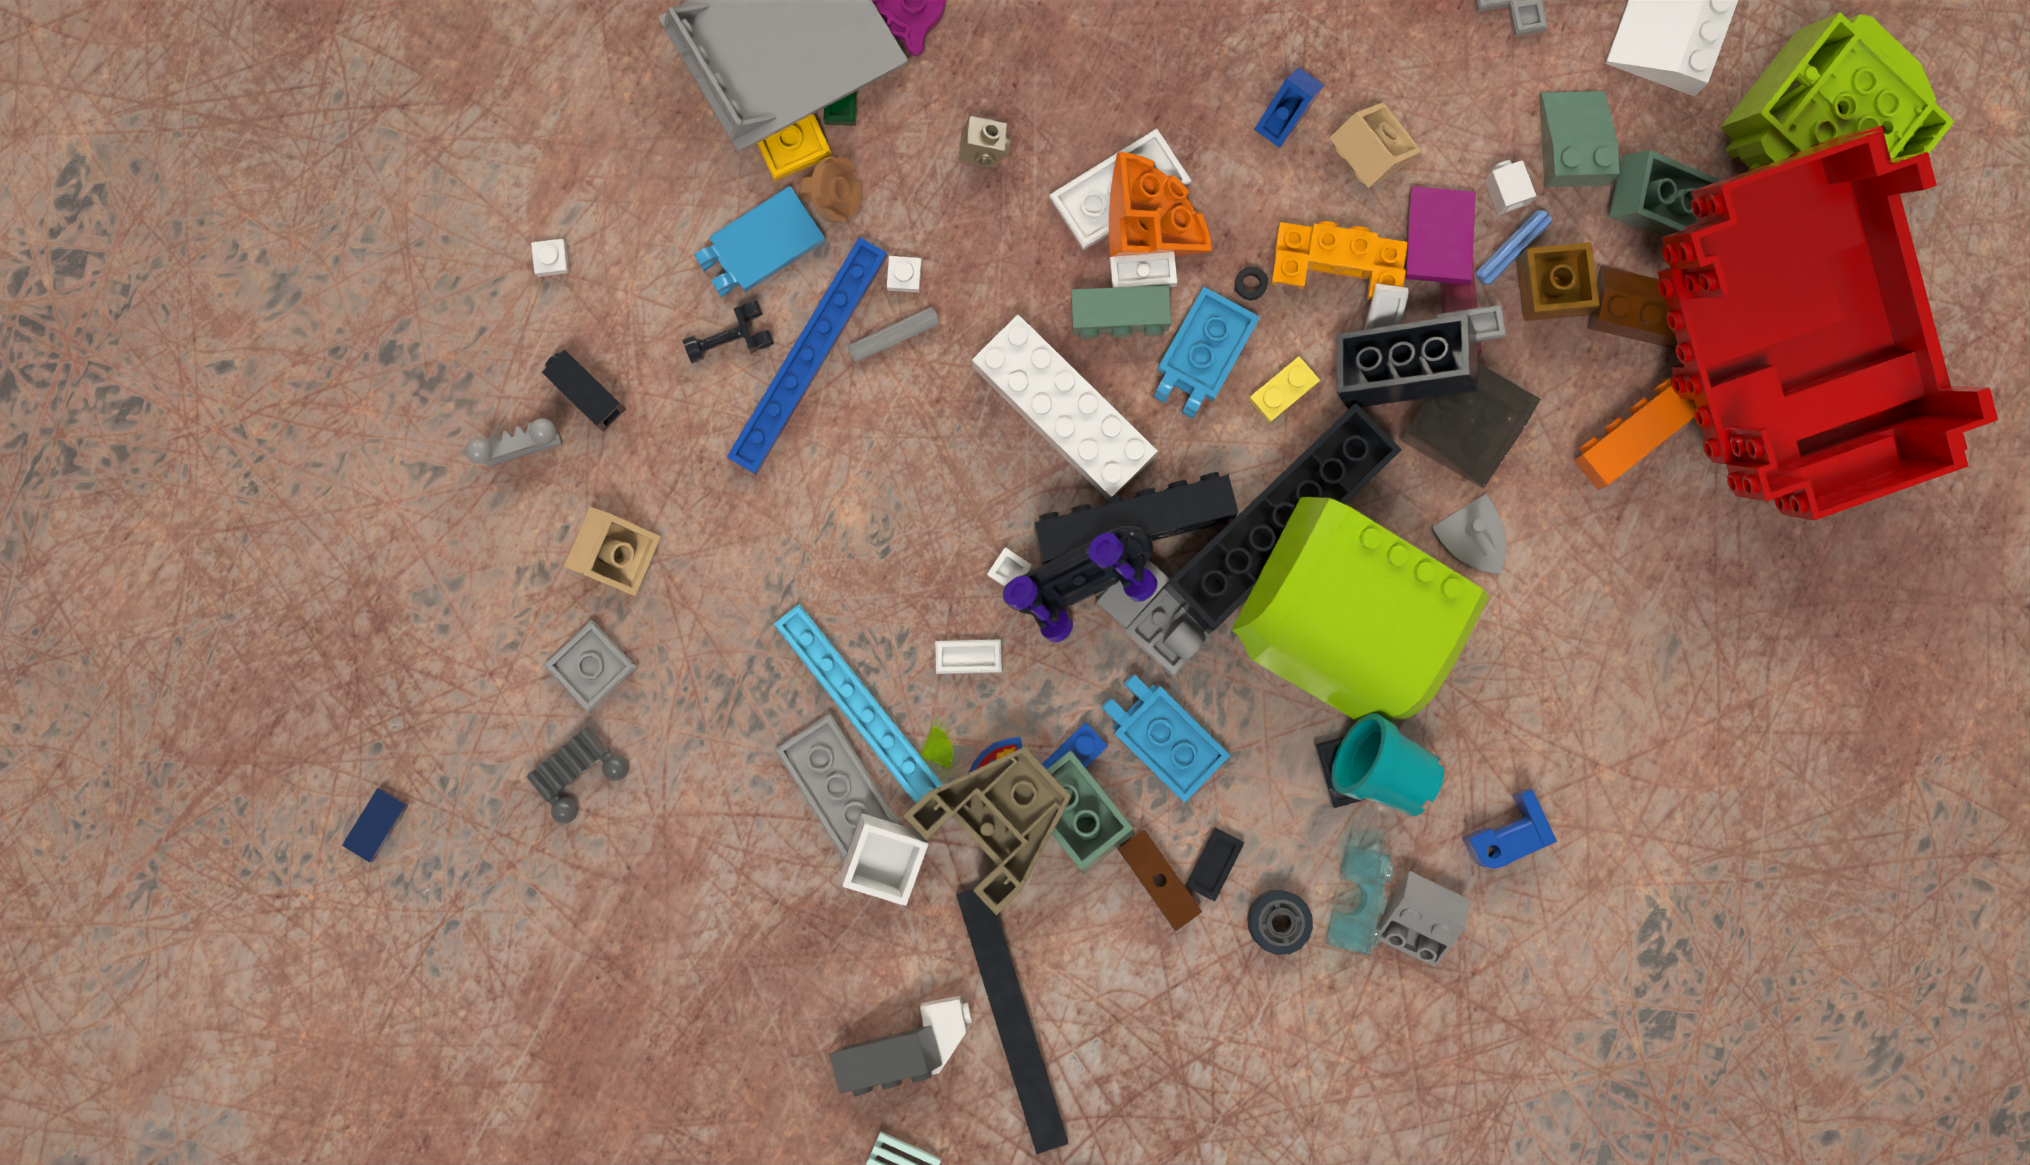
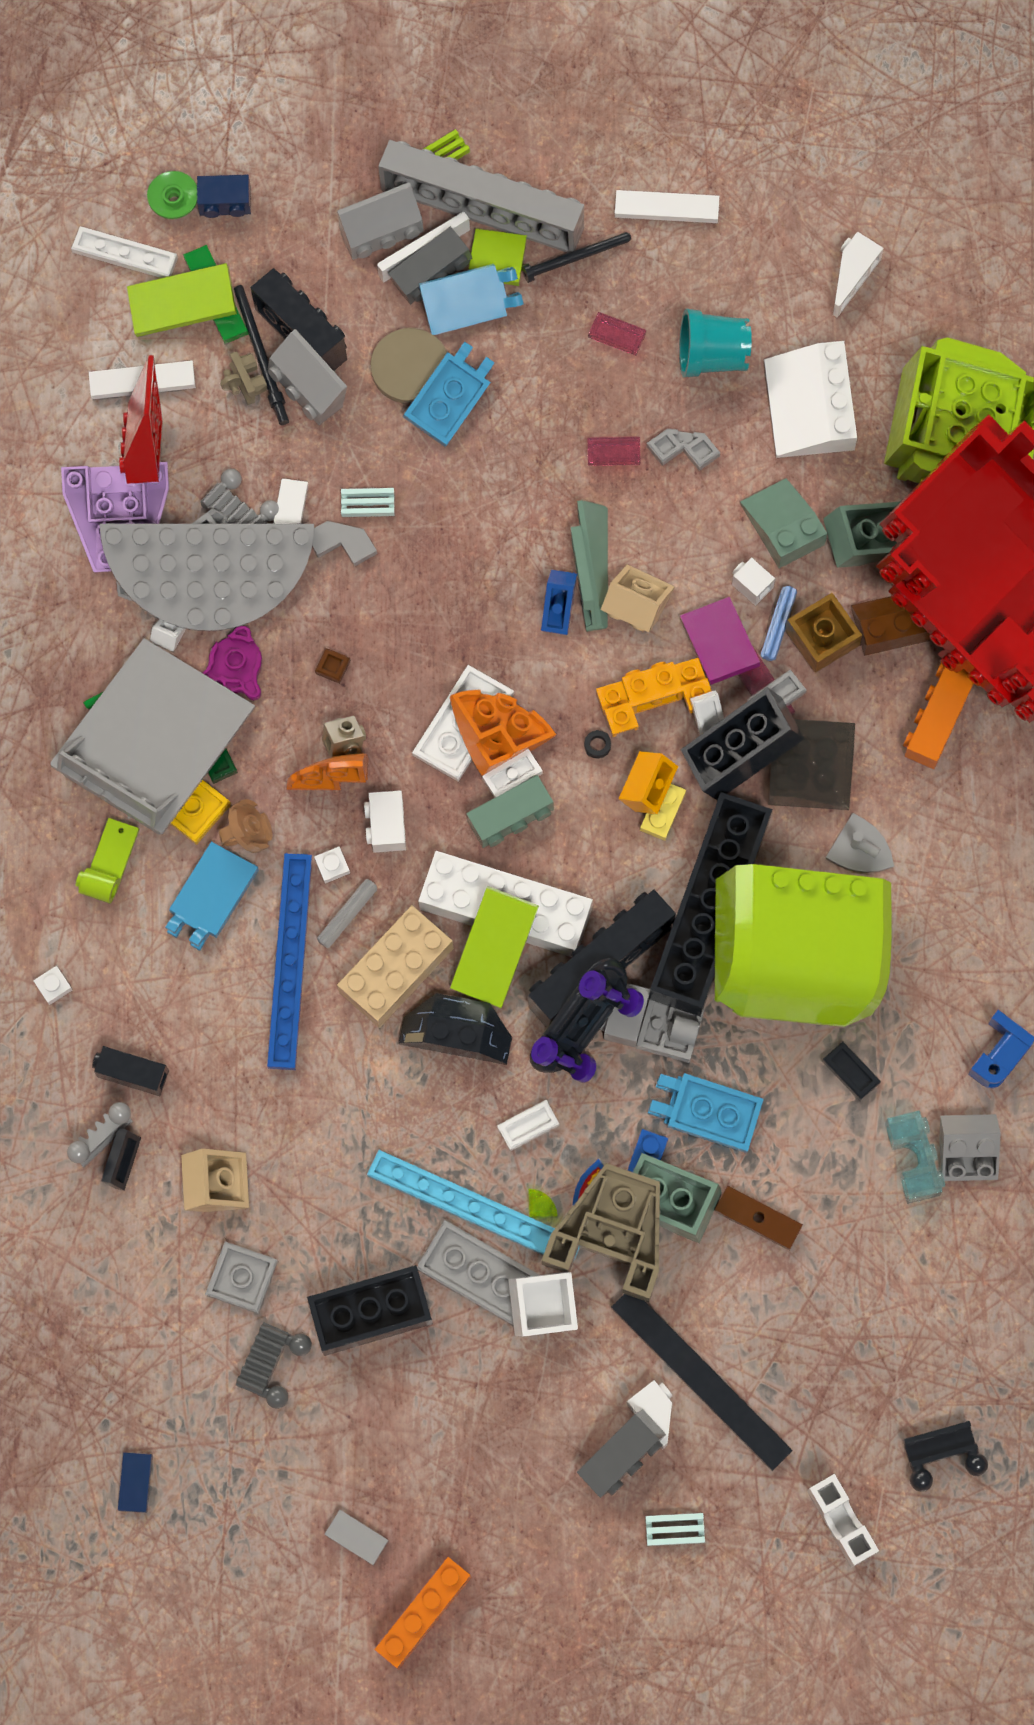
camera: 25 degrees left, 10 degrees down
black bar [682,301,774,364] -> none
white plate [987,548,1032,587] -> none
dark azure tile [1154,287,1260,419] -> none
black tile [1184,827,1245,902] -> none
wheel [1247,890,1313,955] -> none
teal piece [1332,713,1444,817] -> none
none -> lime door [75,818,140,904]
none -> black tile [101,1128,141,1191]
none -> orange brick [287,754,369,790]
none -> black brick [307,1265,433,1356]
none -> reddish brown tile [315,648,351,684]
none -> light grey tile [324,1510,389,1566]
none -> tan brick [337,905,454,1028]
none -> white brick [364,791,406,853]
none -> orange brick [374,1557,472,1670]
none -> black wedge [398,993,512,1065]
none -> lime tile [450,886,539,1008]
none -> sand green wedge [571,500,608,632]
none -> light orange brick [619,751,679,814]

